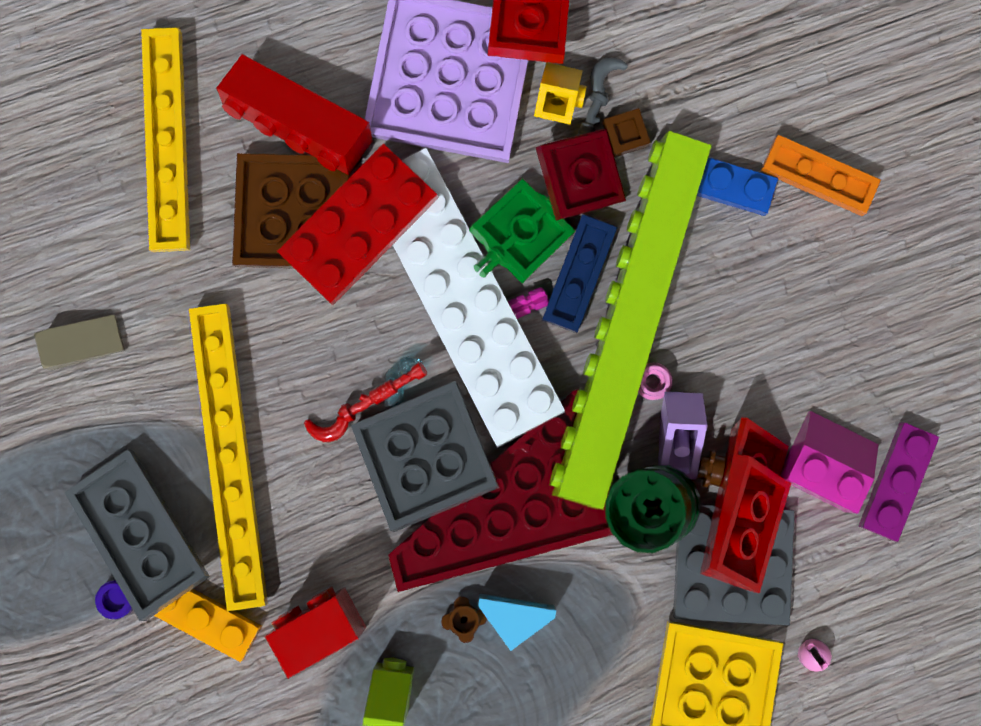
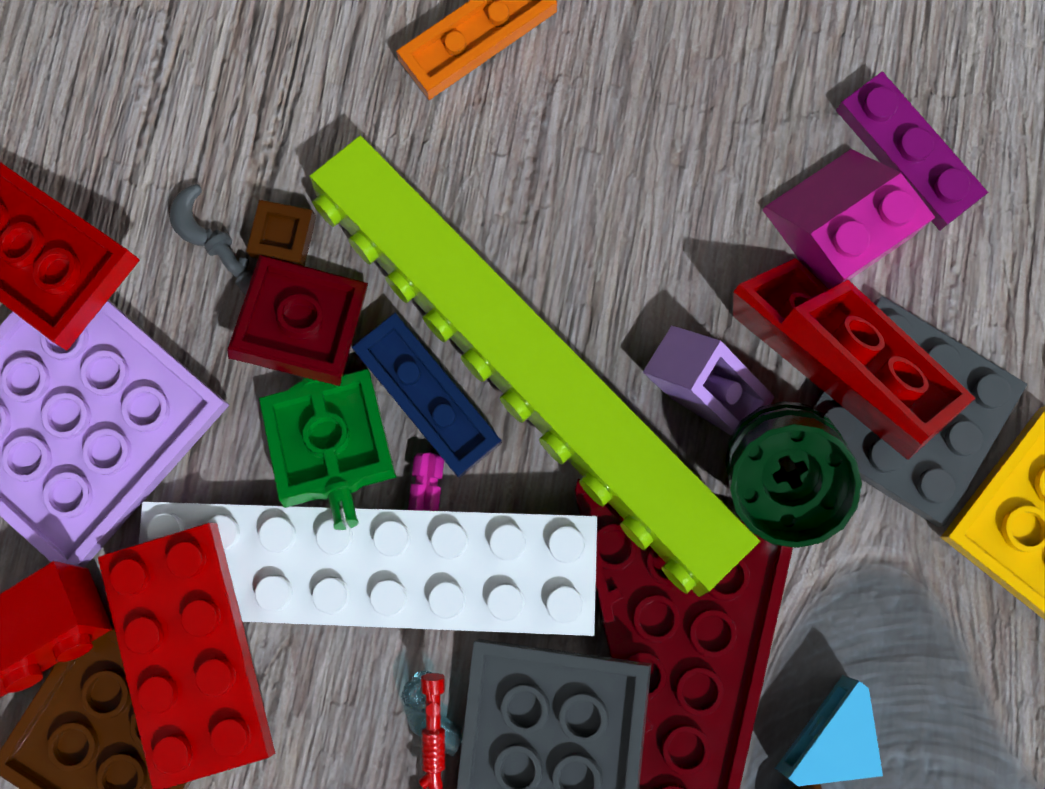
camera: 60 degrees left, 5 degrees down
yellow brick [534,62,587,125] -> none
bright pink plate [638,362,672,400] -> none
blue plate [697,157,778,216] -> none
reddish brown plate [697,450,726,488] -> none

